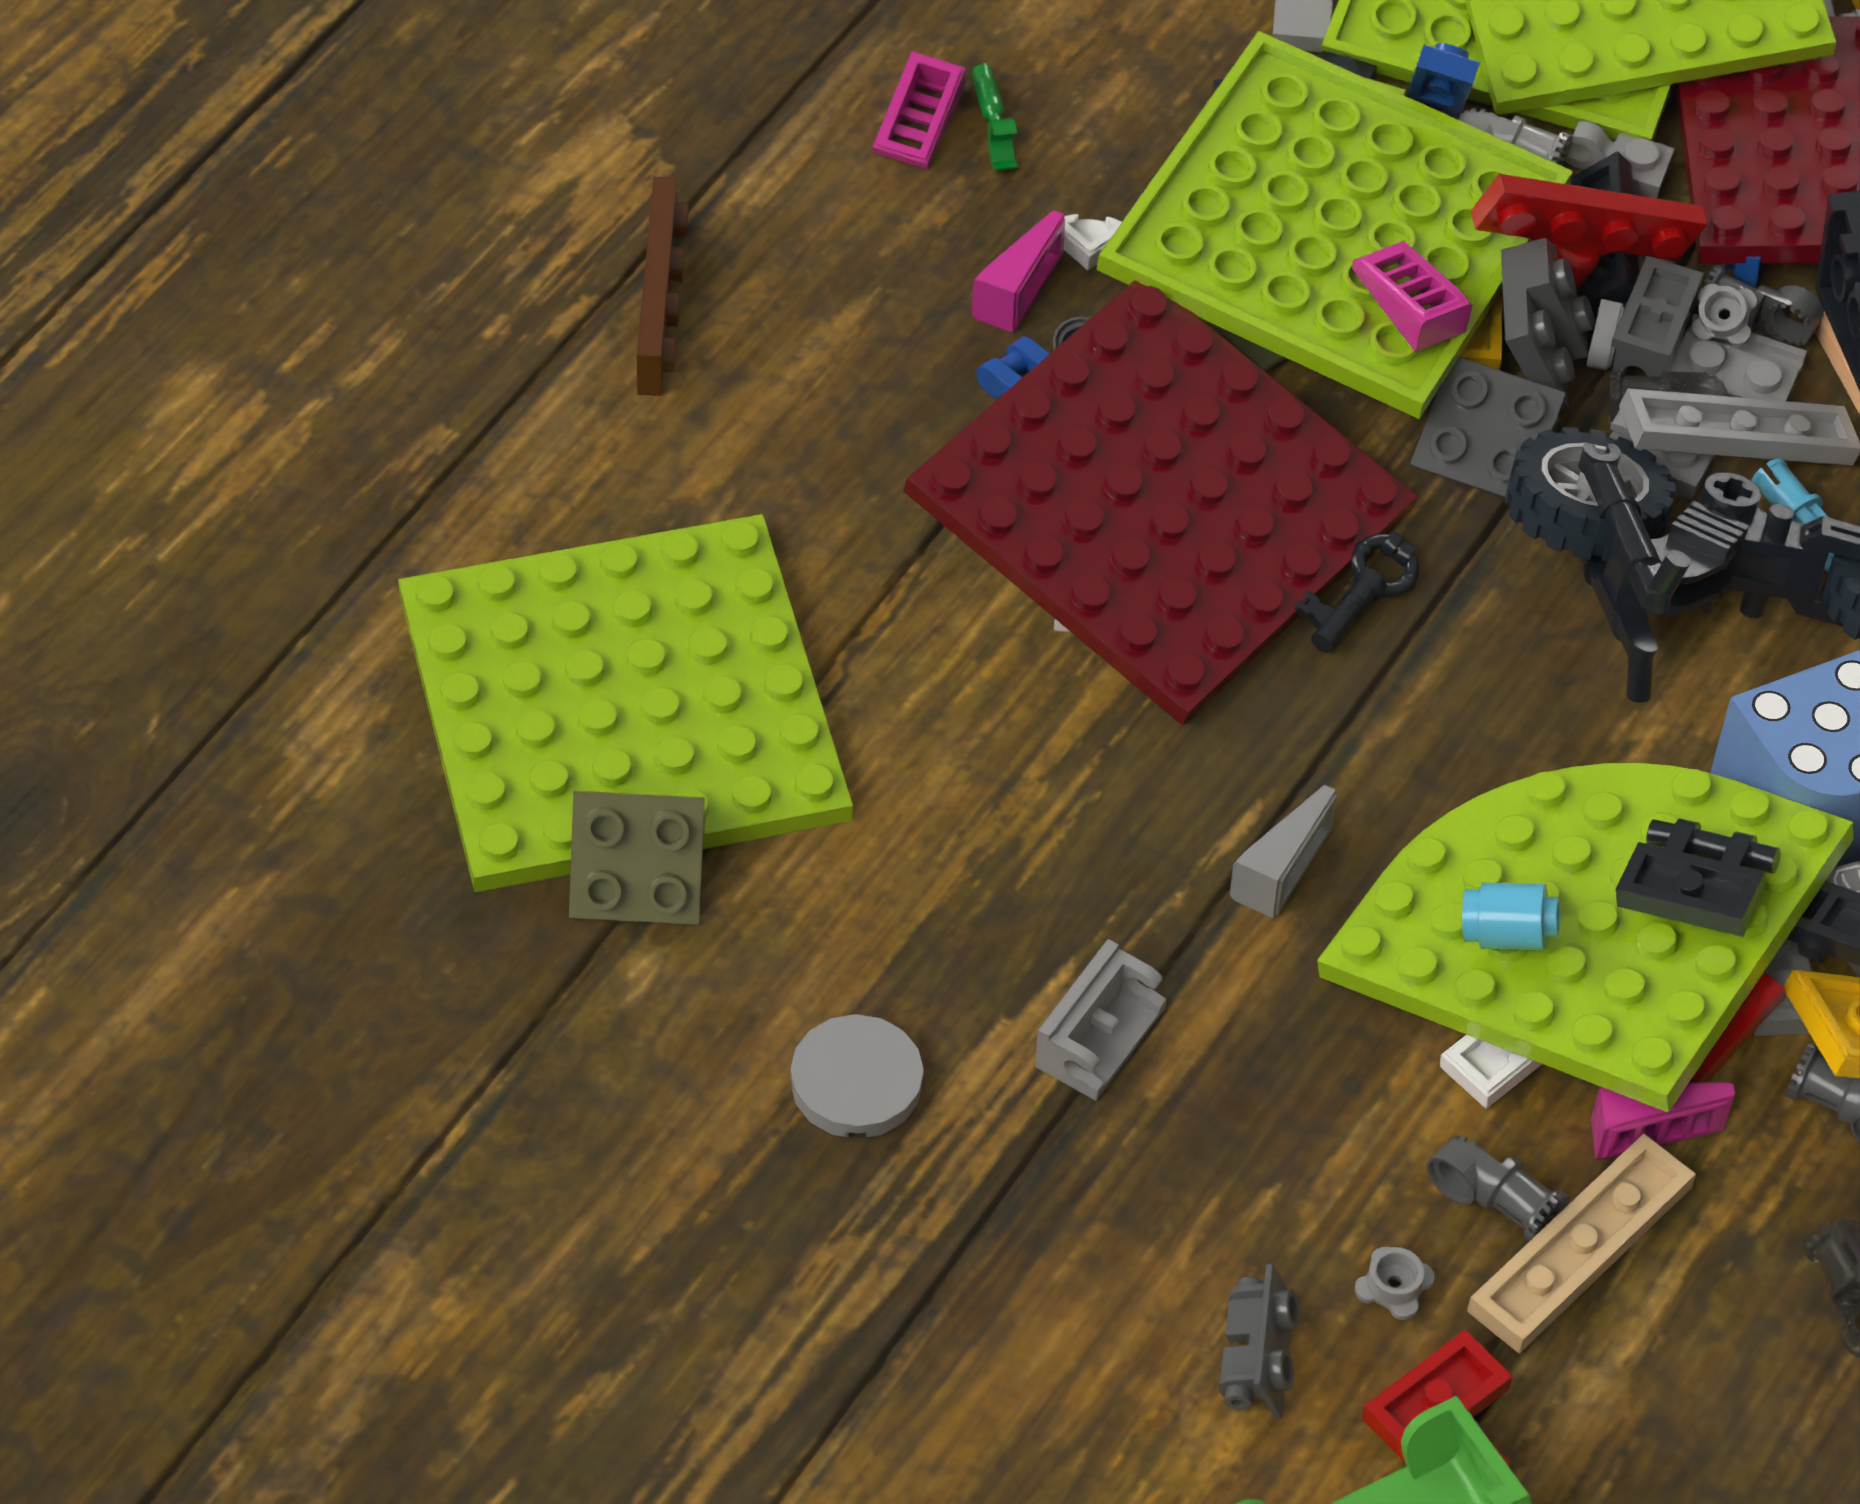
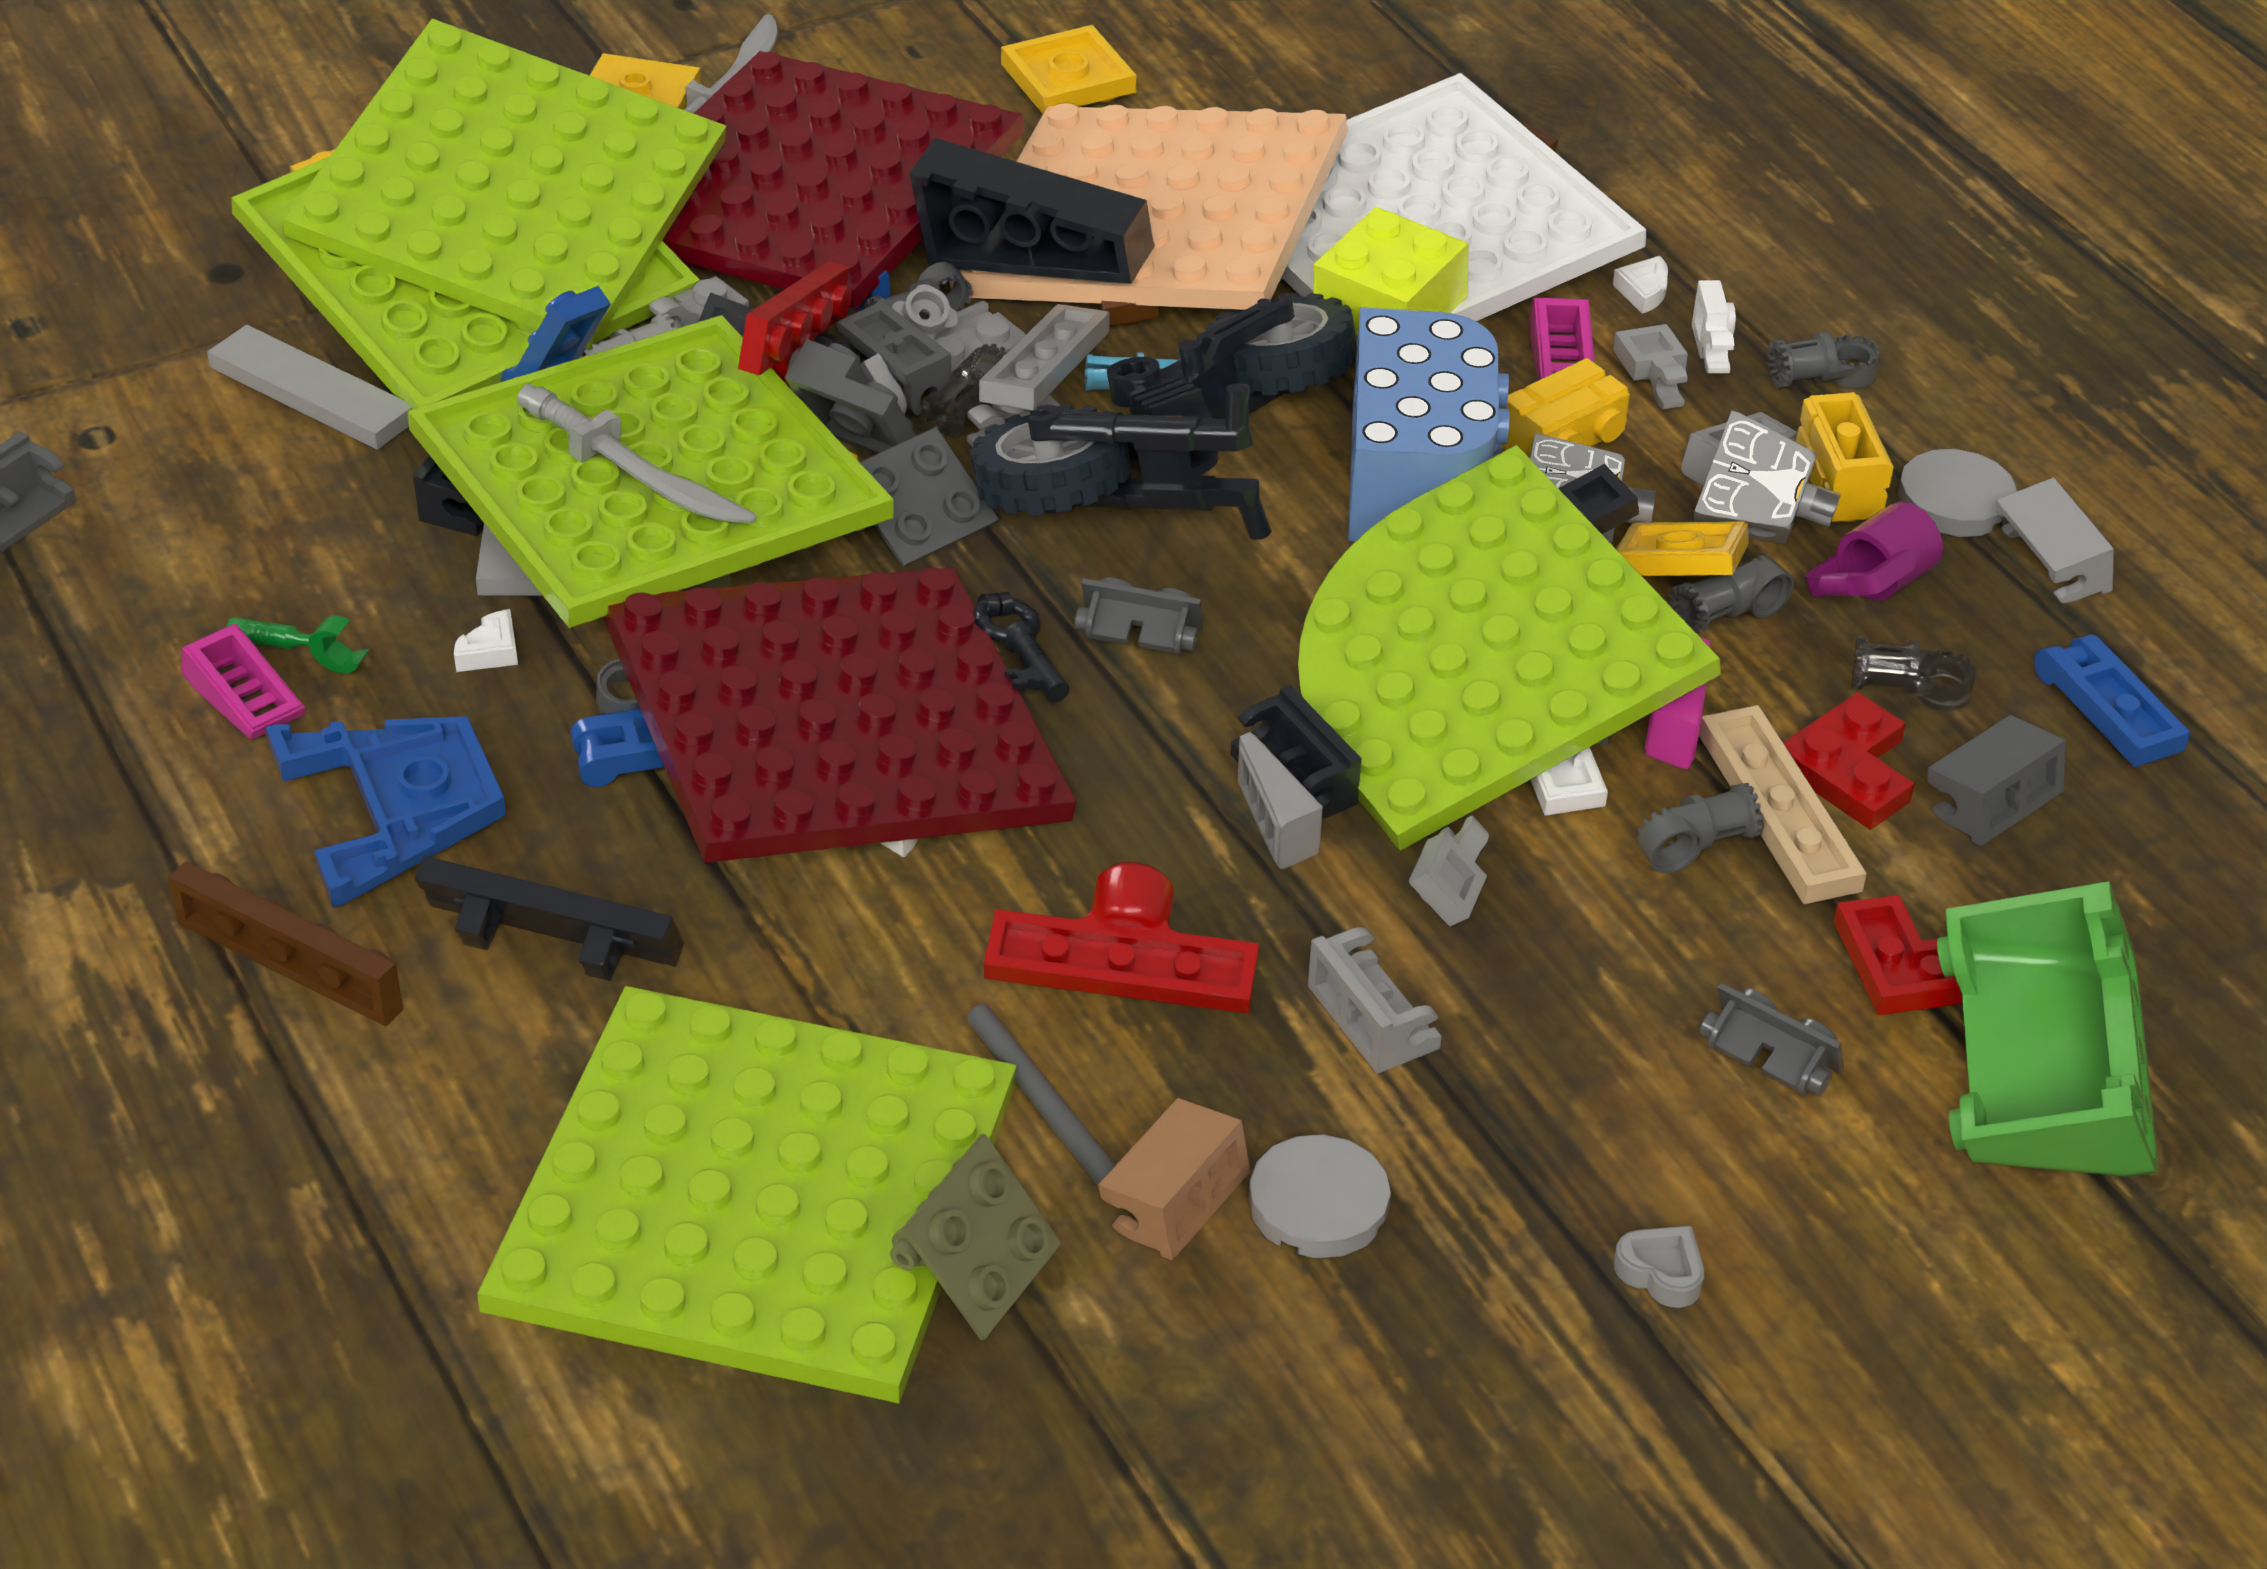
camera: 60 degrees left, 10 degrees down
dark pink slope [972,210,1065,333] -> none
dark pink slope [1352,241,1472,352] -> none
light grey plate [1355,1247,1434,1320] -> none
medium azure brick [1462,883,1560,950] -> none
black plate [1615,818,1781,937] -> none
none -> blue wing [266,716,506,908]
none -> black hinge [415,856,684,981]
none -> light grey sword [517,384,756,523]
none -> dark grey bar [967,1004,1116,1188]
none -> red plate [983,862,1259,1014]
none -> dark grey hinge [1075,577,1204,655]
none -> medium nougat hinge [1098,1098,1250,1261]
none -> black hinge [1230,685,1362,820]
none -> light grey plate [1408,815,1489,927]
none -> light grey tile [1614,1226,1704,1308]
none -> red plate [1783,692,1915,830]
none -> dark grey hinge [1927,714,2066,846]

